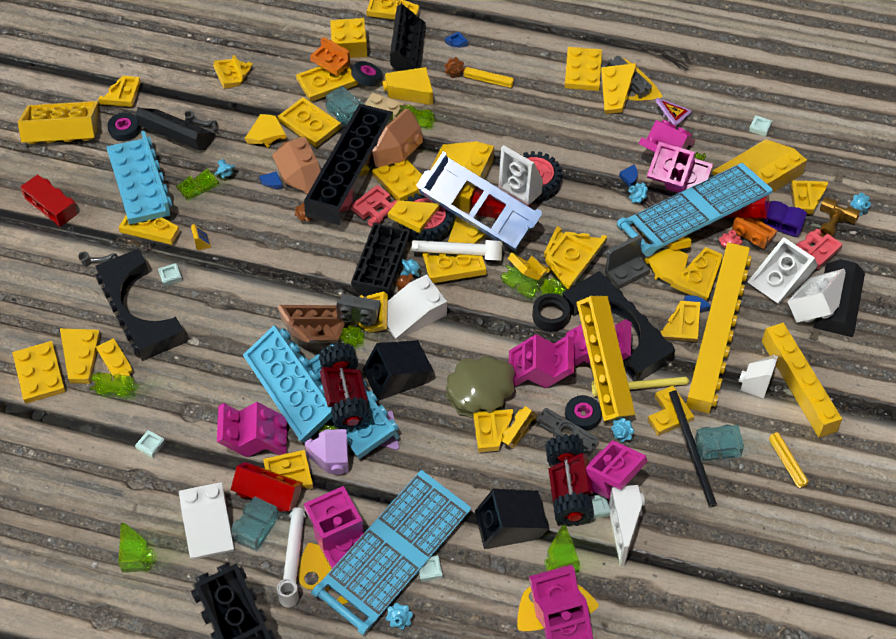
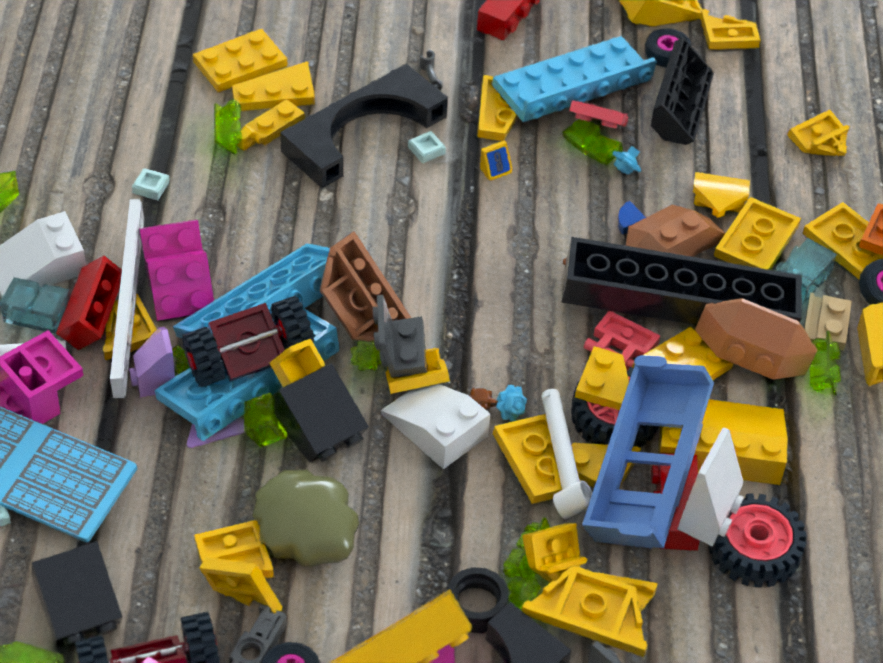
camera: 75 degrees right, 5 degrees down
dark grey piece [185,110,218,132] -> none
black piece [351,223,410,296] -> none
dark pink bracket [509,334,574,388] -> none
none -> white tile [110,199,144,398]
none -> clear neon green panel [244,393,287,447]
none -> yellow panel [269,338,325,387]
none -> coral plate [569,100,629,128]

